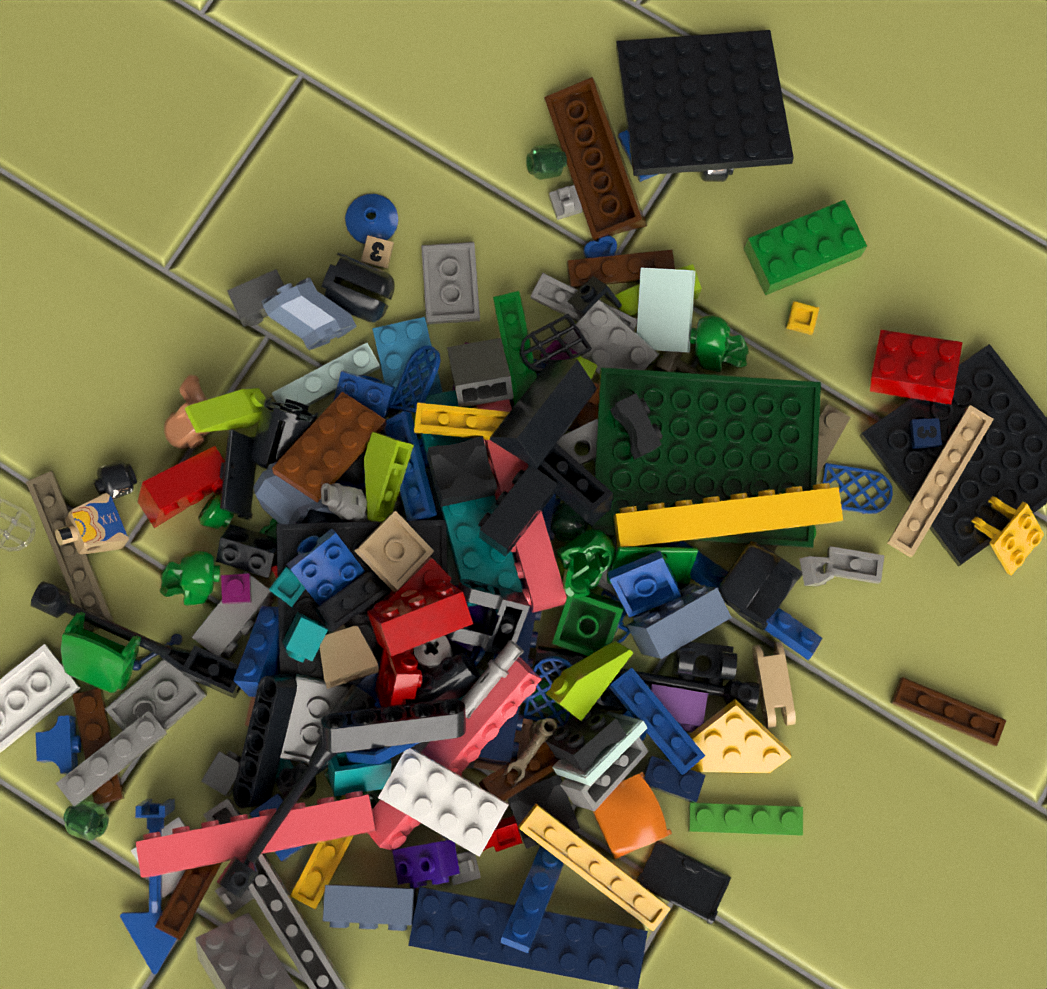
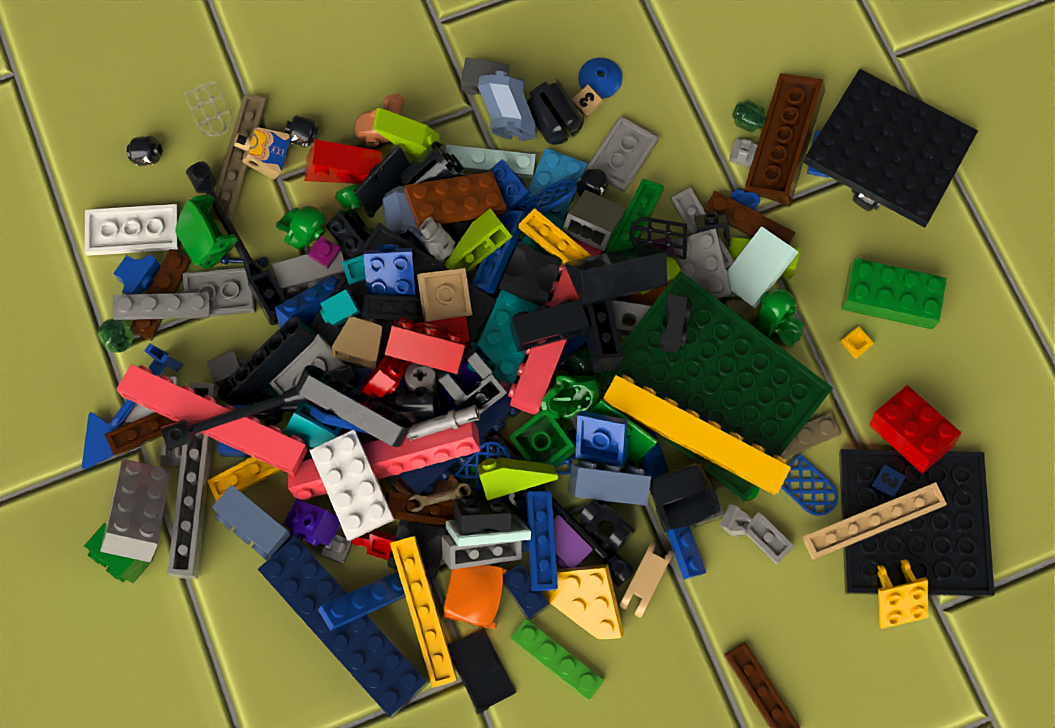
camera: 40 degrees right, 5 degrees down
none -> black head [576,169,609,197]

